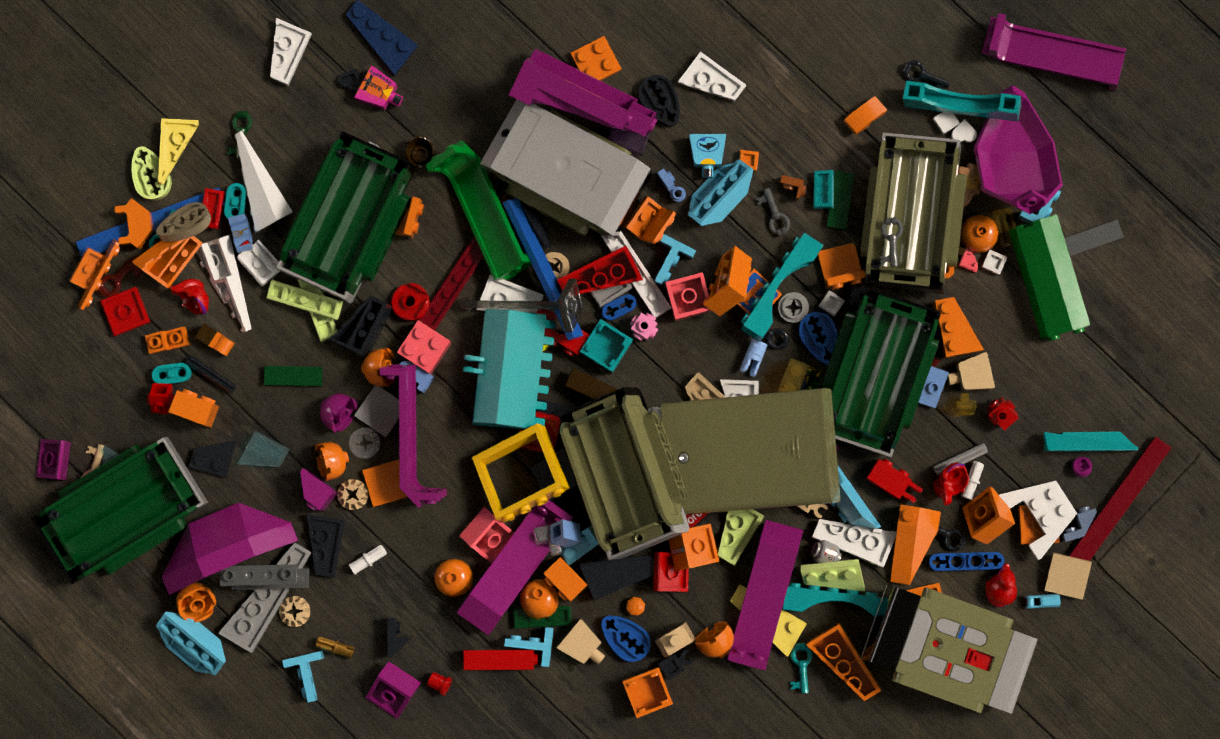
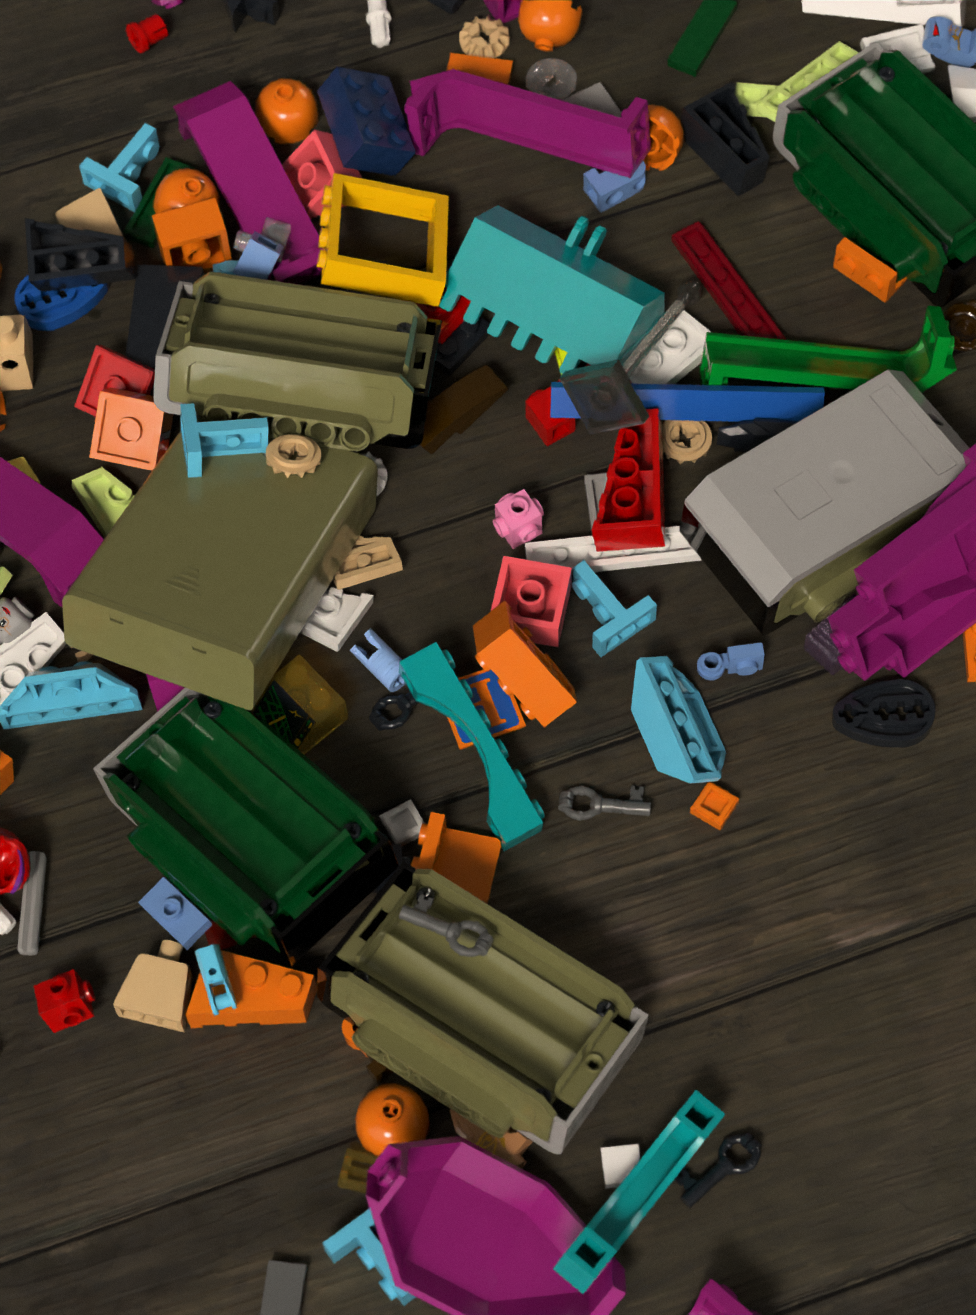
camera: 120 degrees right, 20 degrees down
magenta cylinder [320,393,357,433] -> none
red tile [391,283,430,321] -> none
coral brick [397,320,452,374] -> none
red brick [464,649,538,670] -> none
teal container [580,319,633,374] -> none
blue beam [602,294,636,321] -> none
orange bracket [624,196,676,244] -> none
orange tile [626,597,645,616] -> none
white wing [678,52,746,102] -> none
medium azure torso [689,134,726,178] -> none
light grey gear [778,292,809,323] -> none
dark orange bracket [779,175,806,201] -> none
blue piece [798,312,838,365] -> none
teal plate [813,170,834,209] -> none
dark green tile [826,171,855,230] -> none
orange slope [844,96,887,135] -> none
red hinge [865,458,923,503] -> none
white tile [951,119,977,143] -> none
clear yellow tile [954,393,977,416] -> none
coral tile [958,248,978,273] -> none
white tile [981,250,1007,275] -> none
green panel [1009,214,1090,341] -> none
none -> black wedge [25,218,136,292]
none -> medium azure bracket [180,403,268,478]
none -> medium azure bar [195,944,238,1015]
none -> tan gear [266,434,321,478]
none -> dark blue brick [317,66,416,176]

